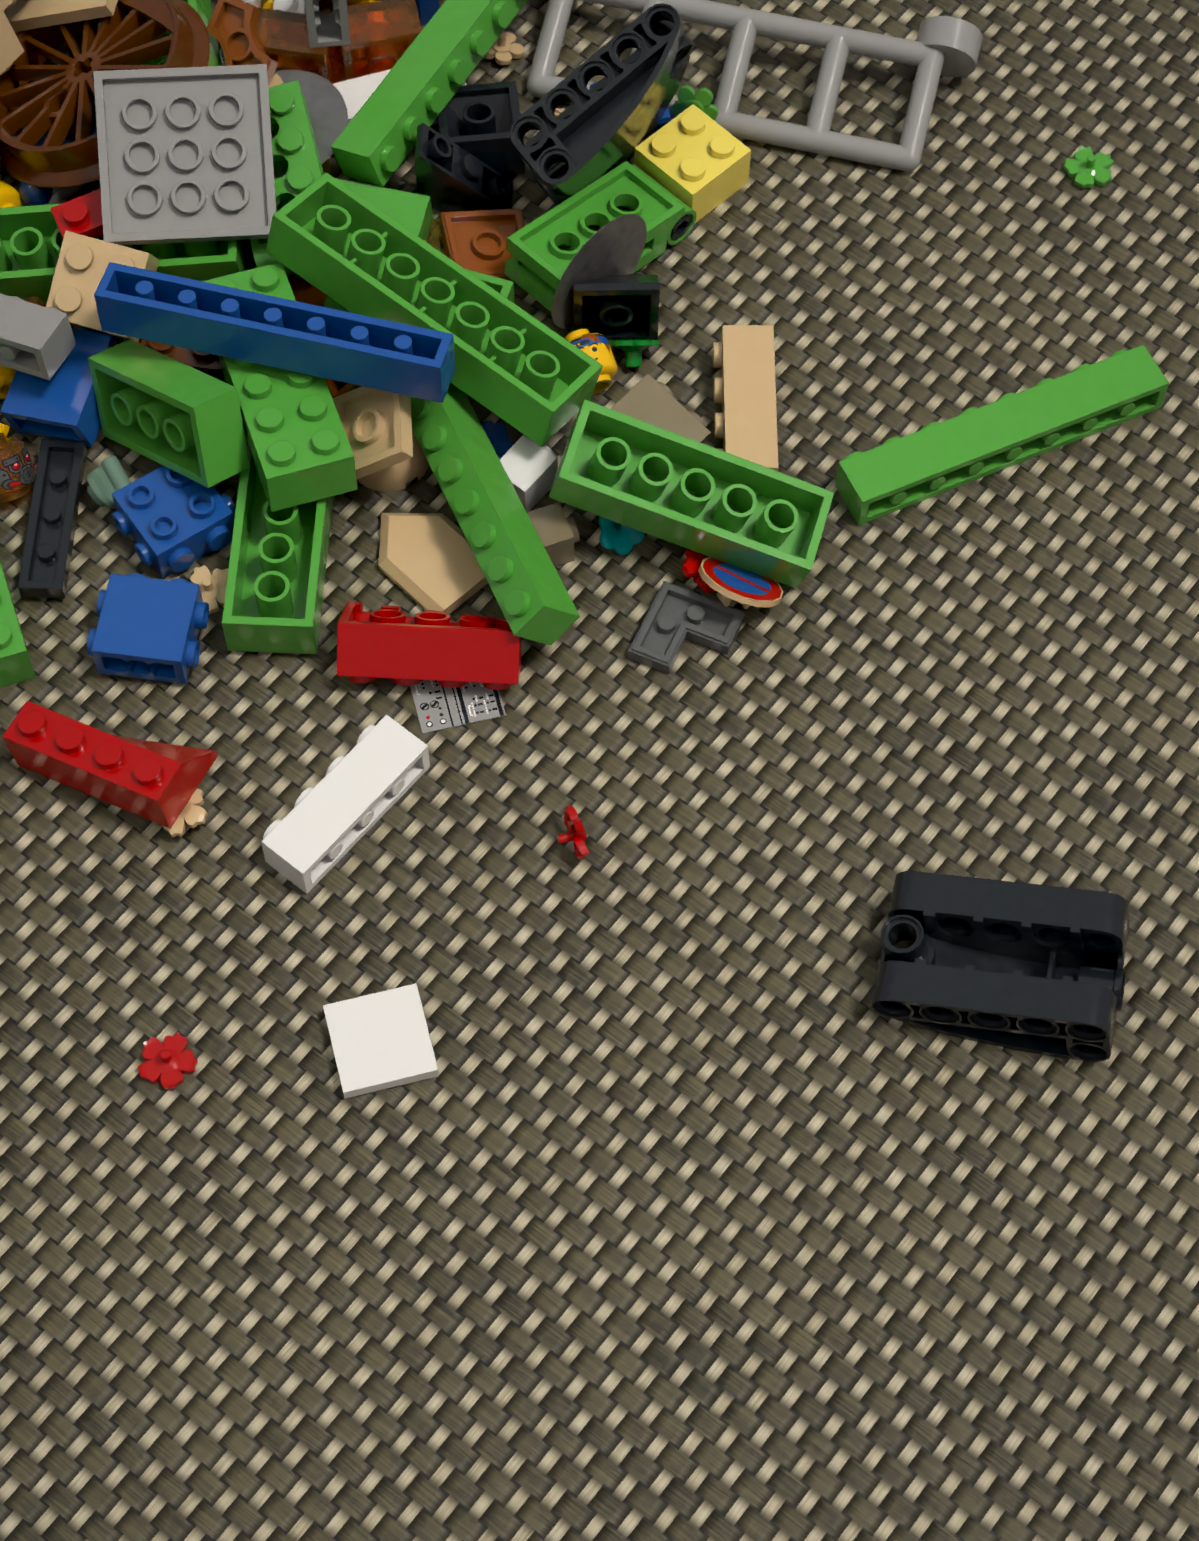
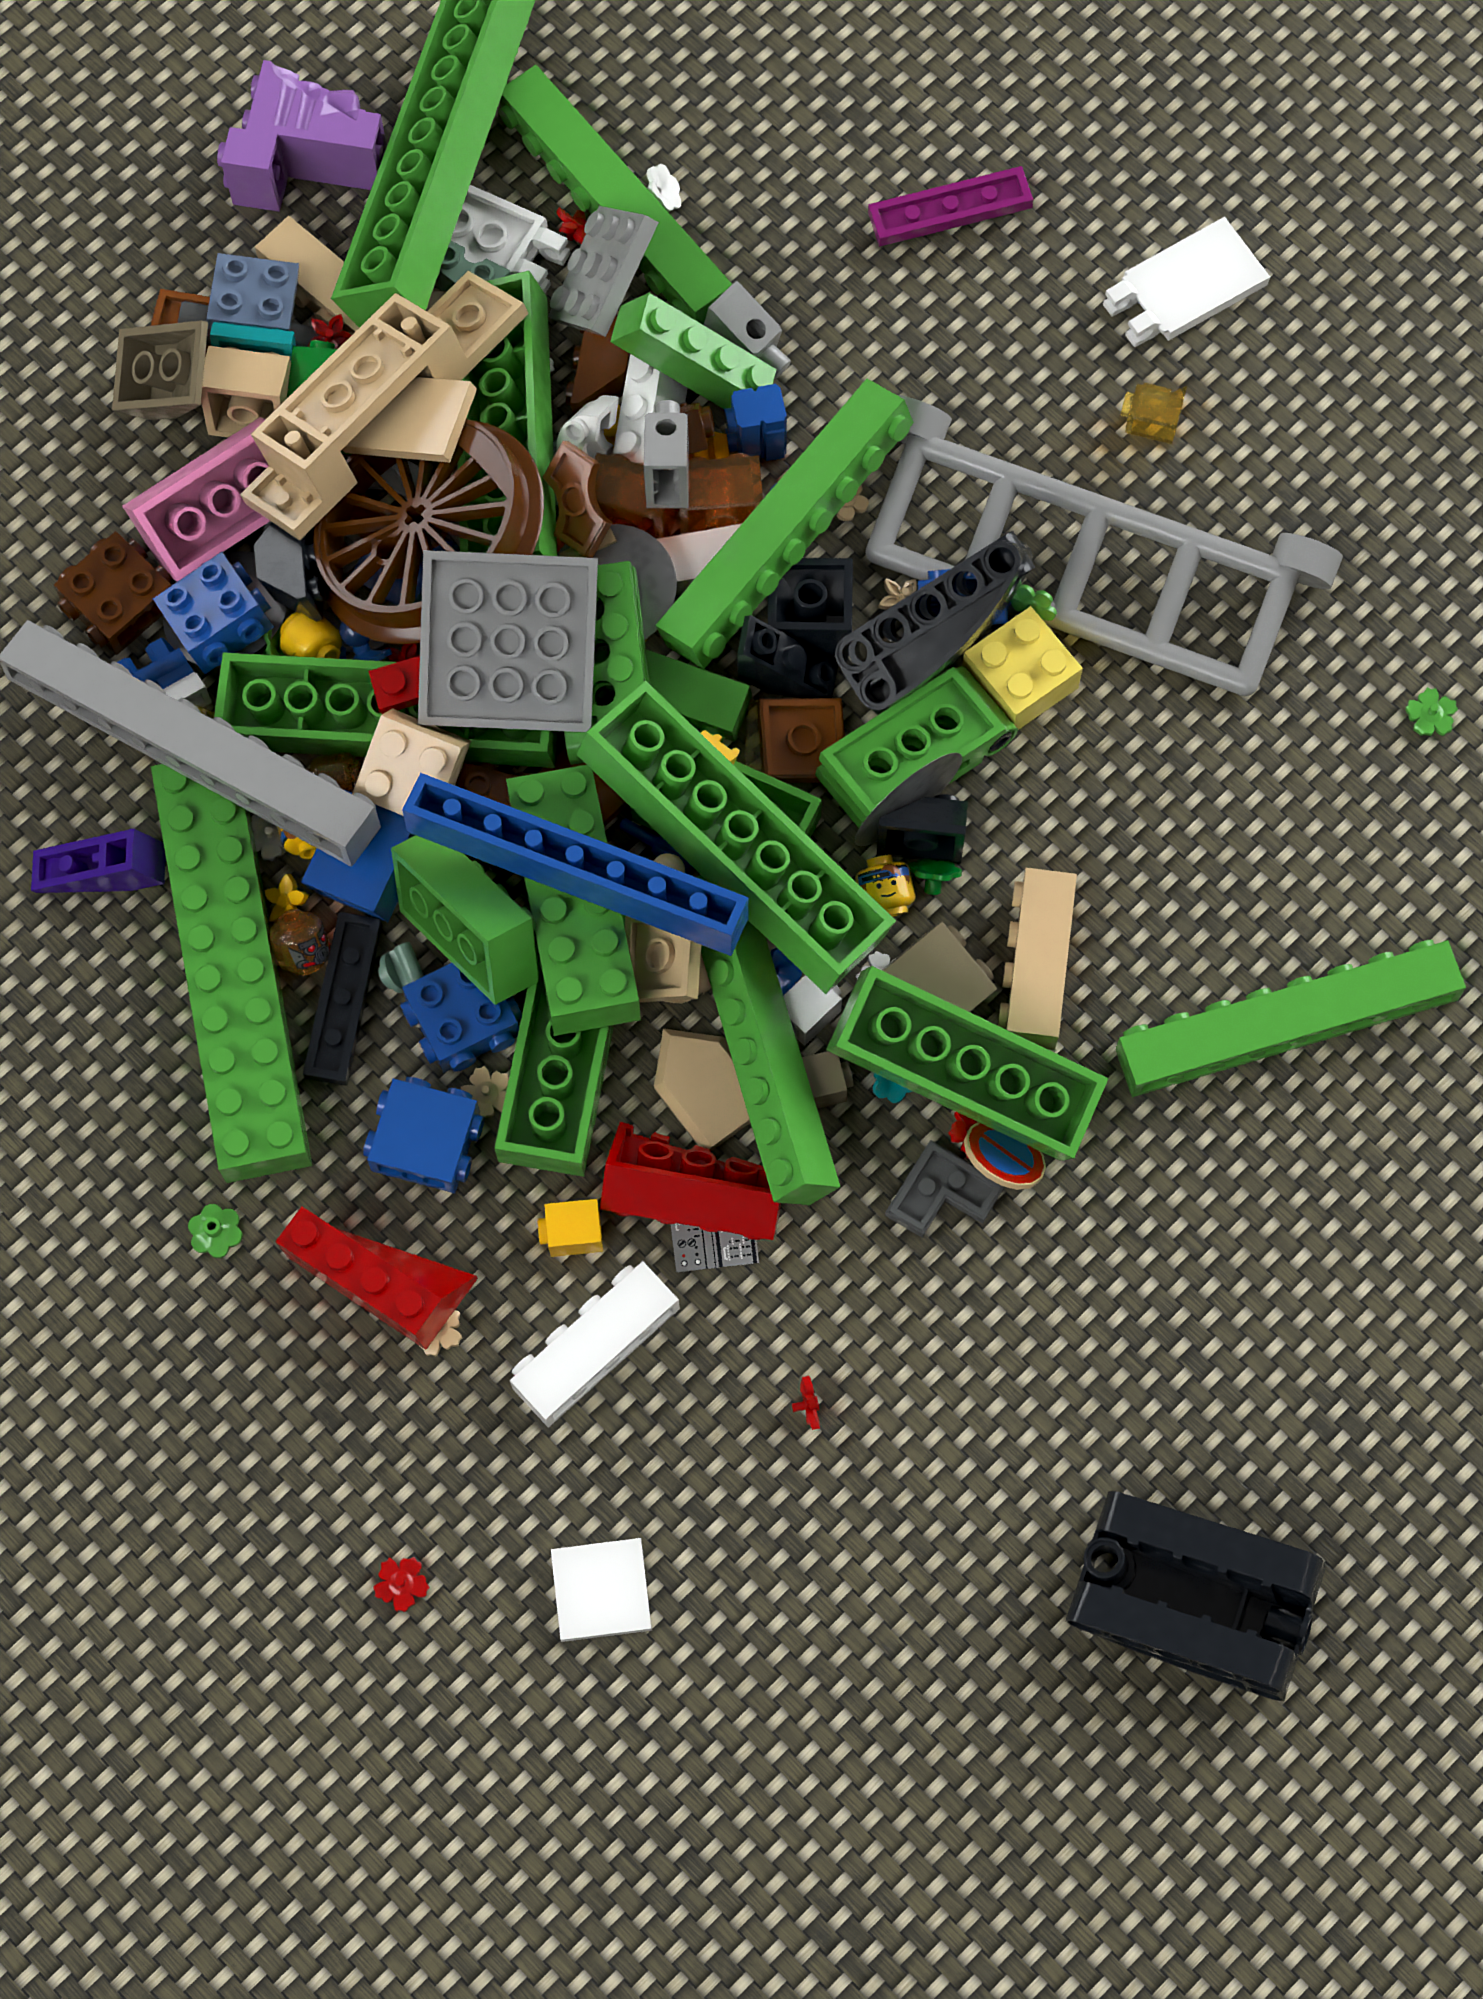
camera: 10 degrees right, 10 degrees up
none -> yellow brick [537,1199,603,1257]

